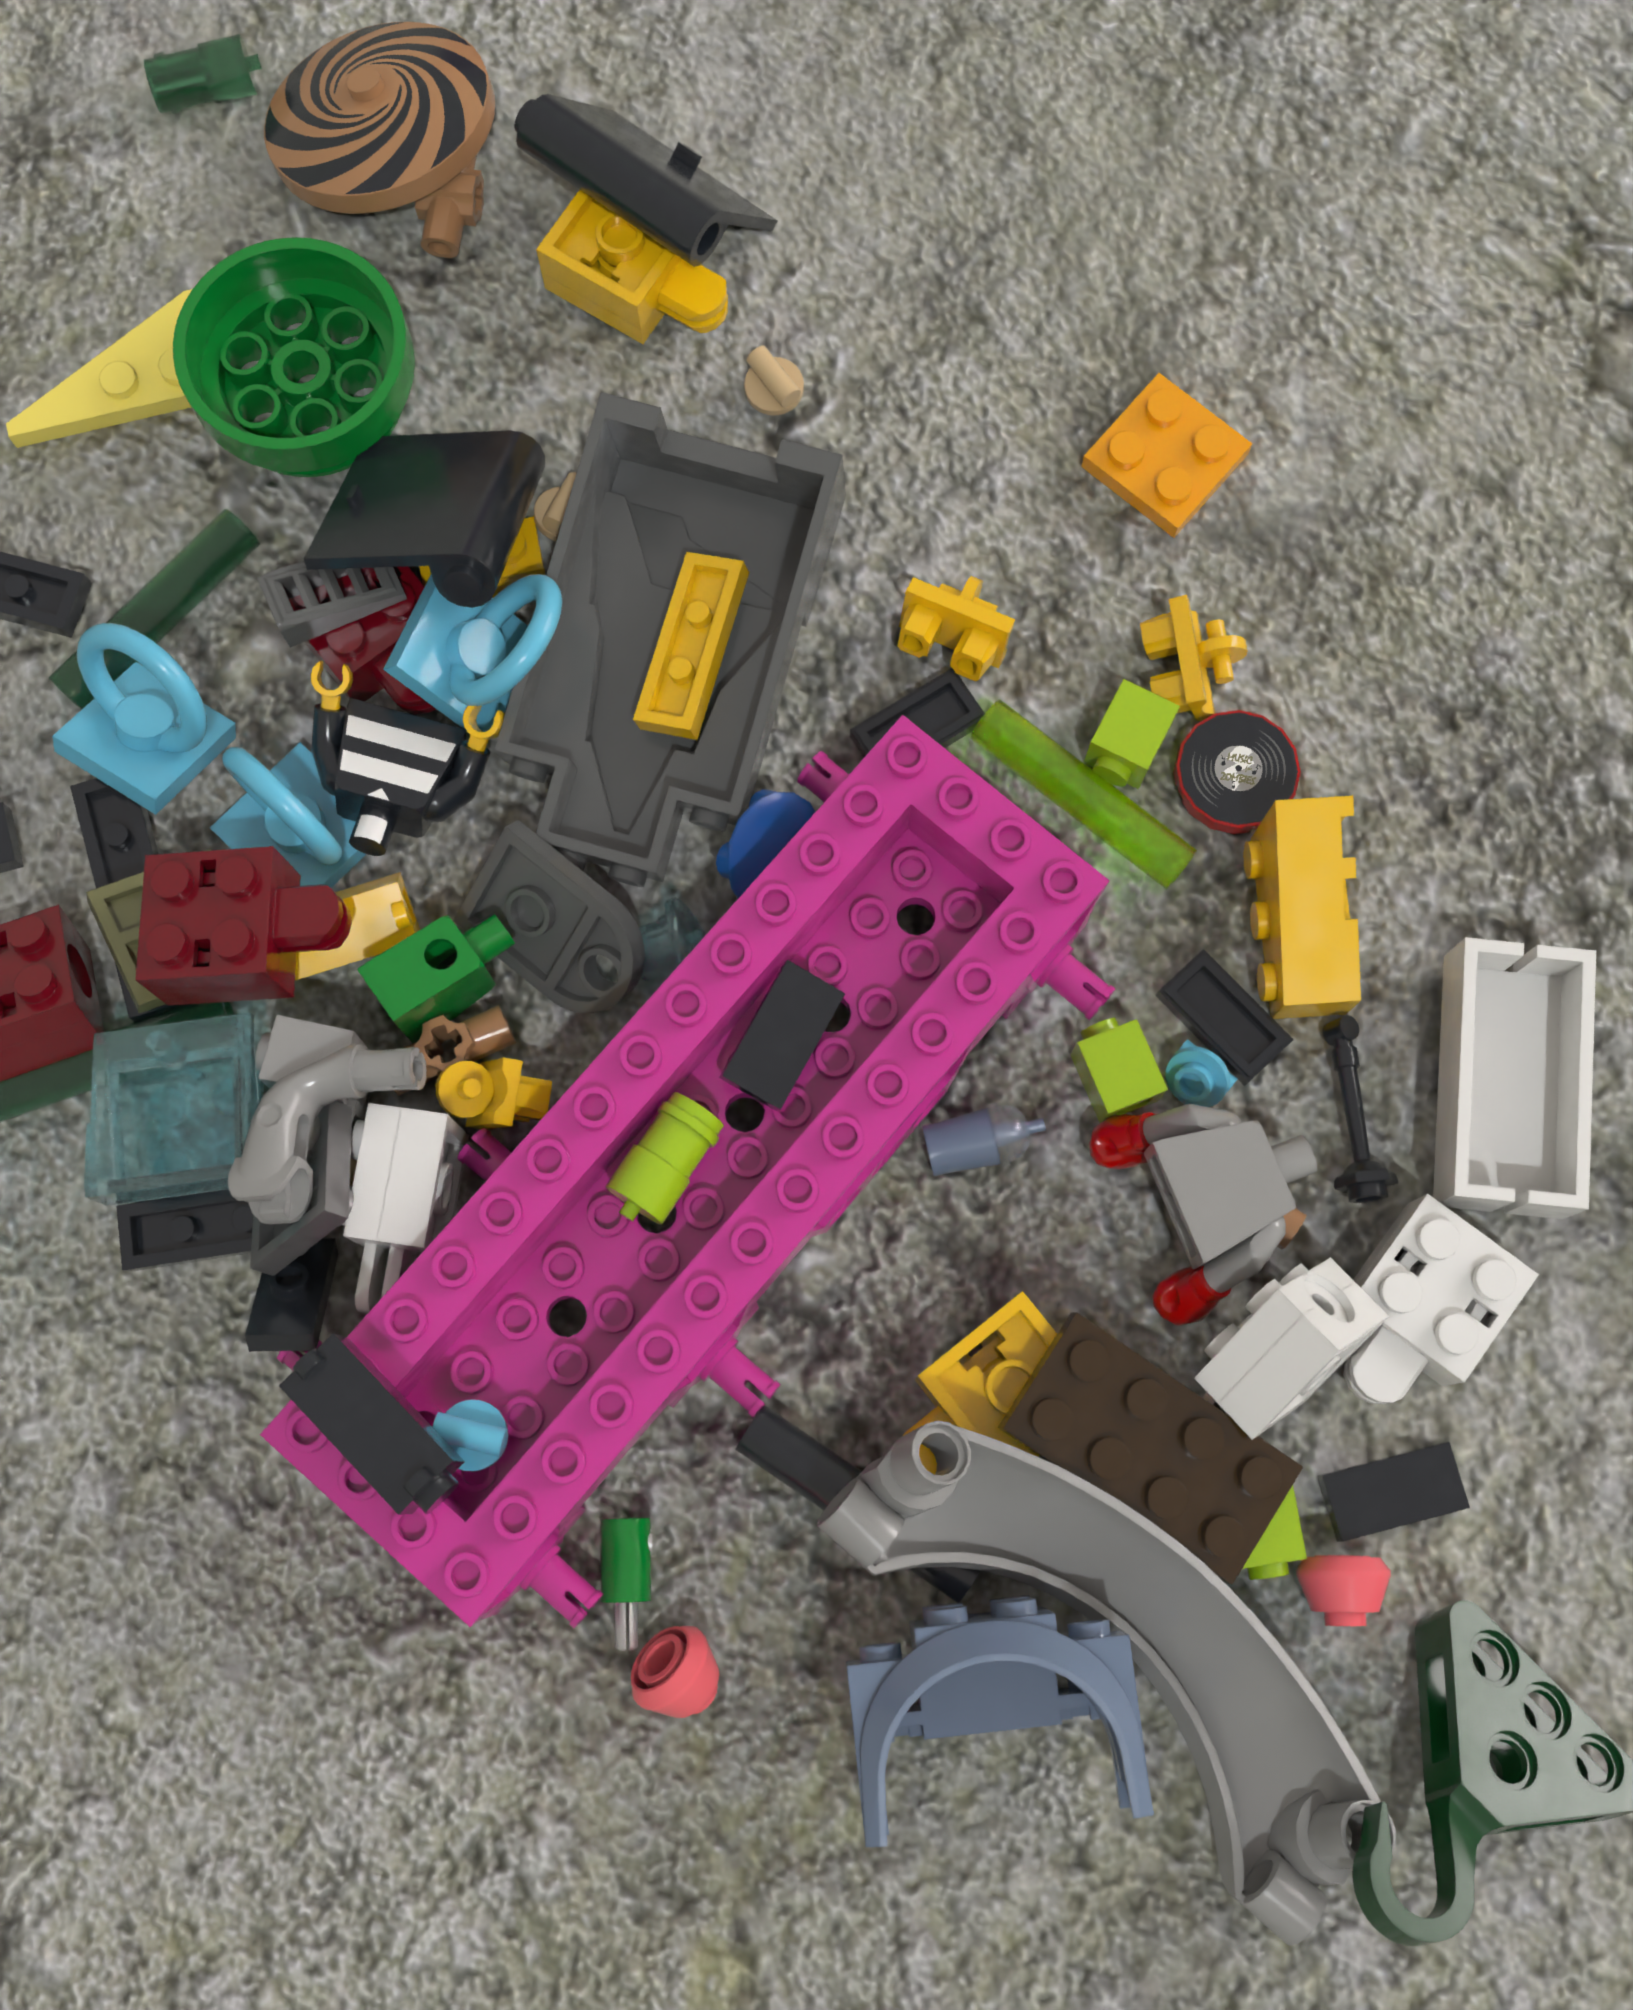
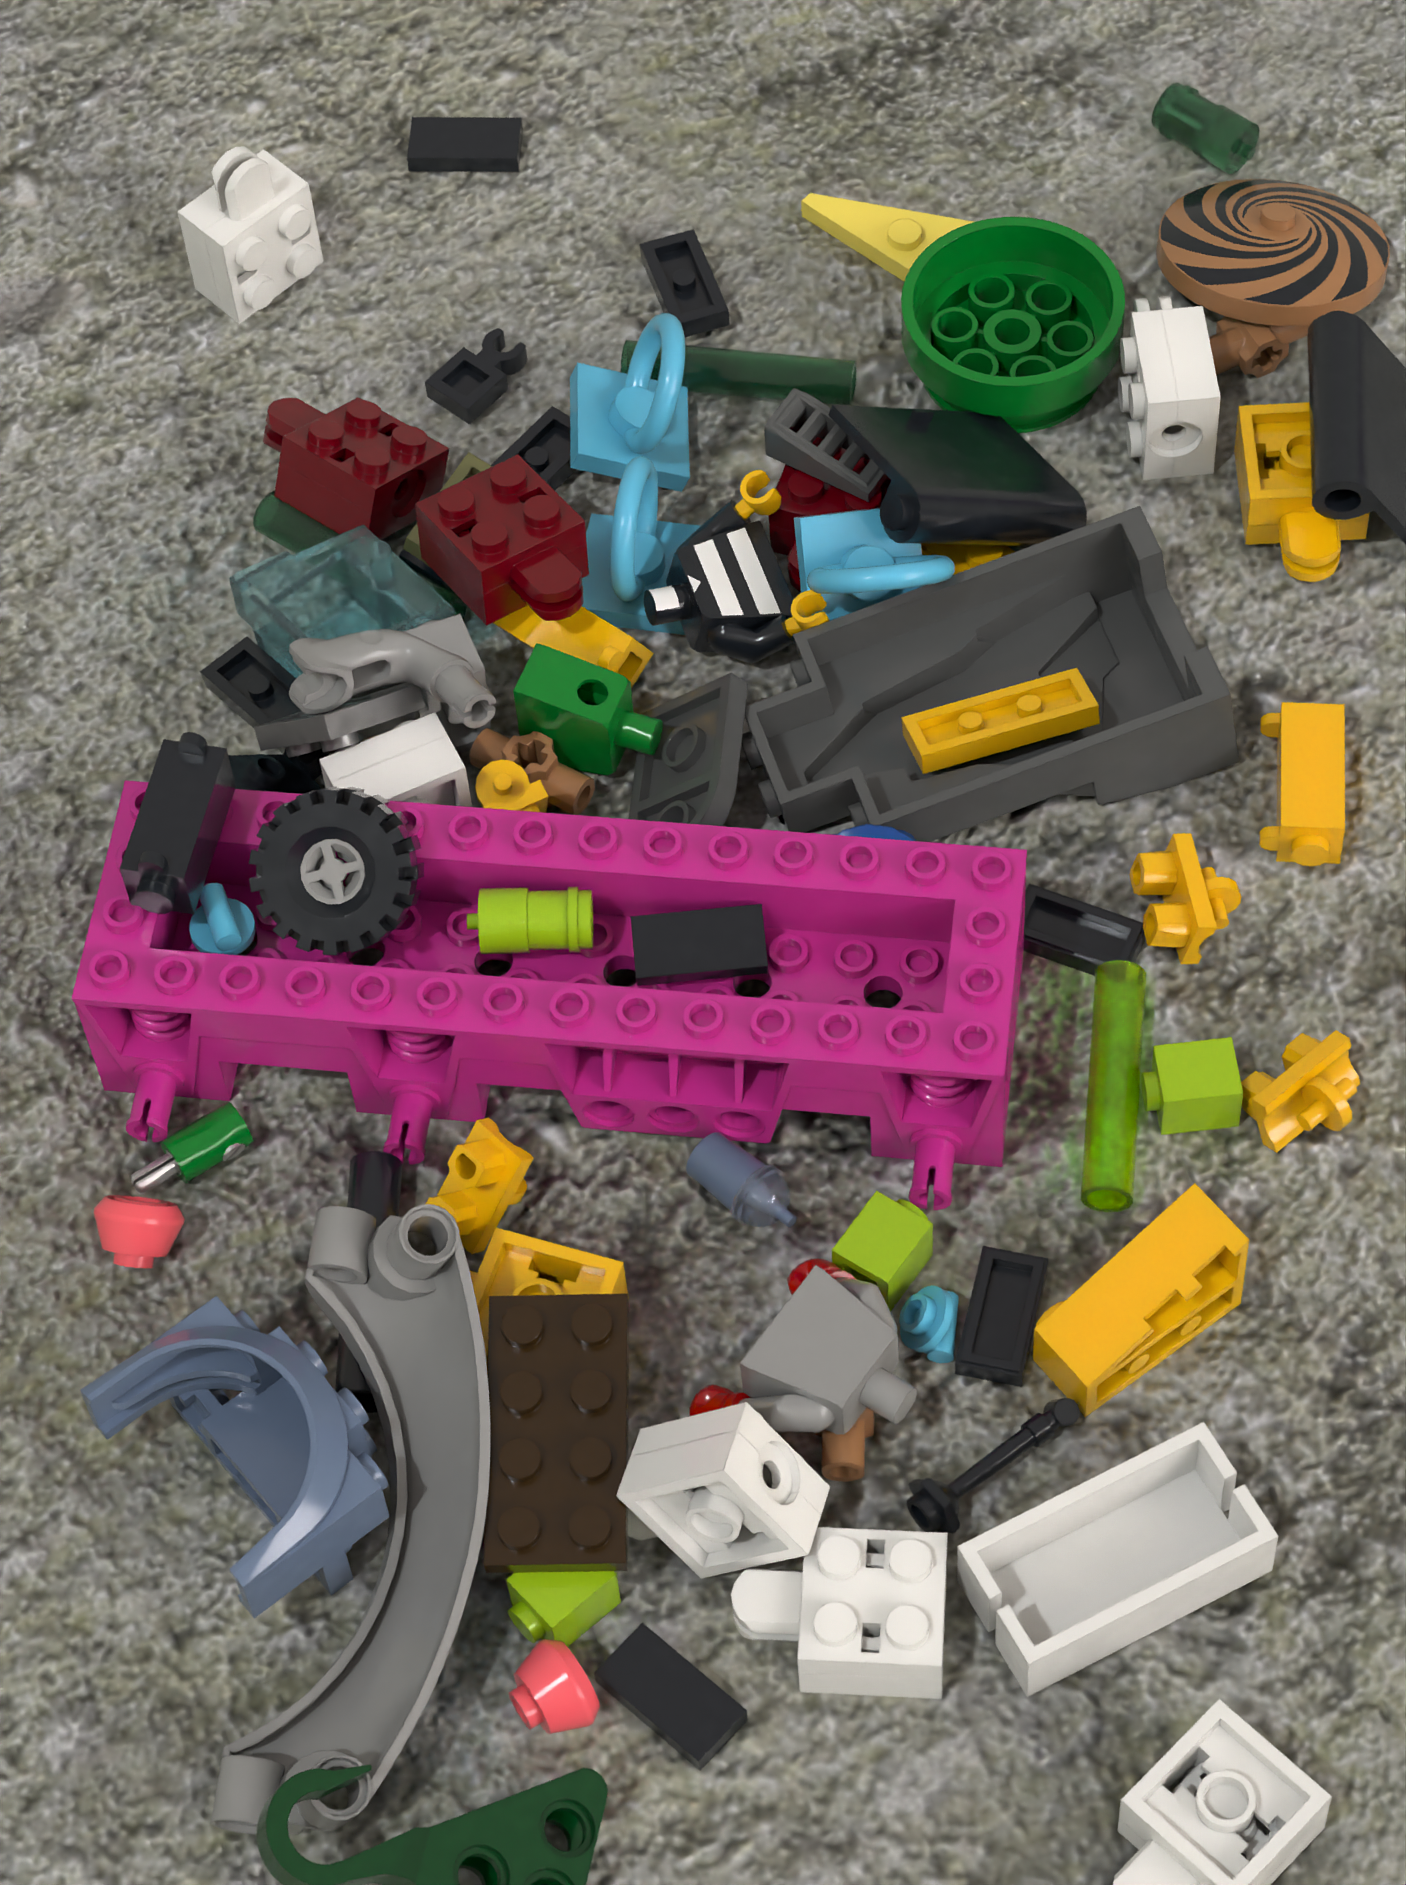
camera: 60 degrees right, 20 degrees down
tan plate [744,346,804,415] -> none
black tile [1173,710,1301,834] -> none
none -> black wheel [249,786,424,955]
none -> yellow hips [426,1117,534,1254]
none -> white brick [1118,296,1220,480]
none -> yellow brick [1259,702,1345,866]

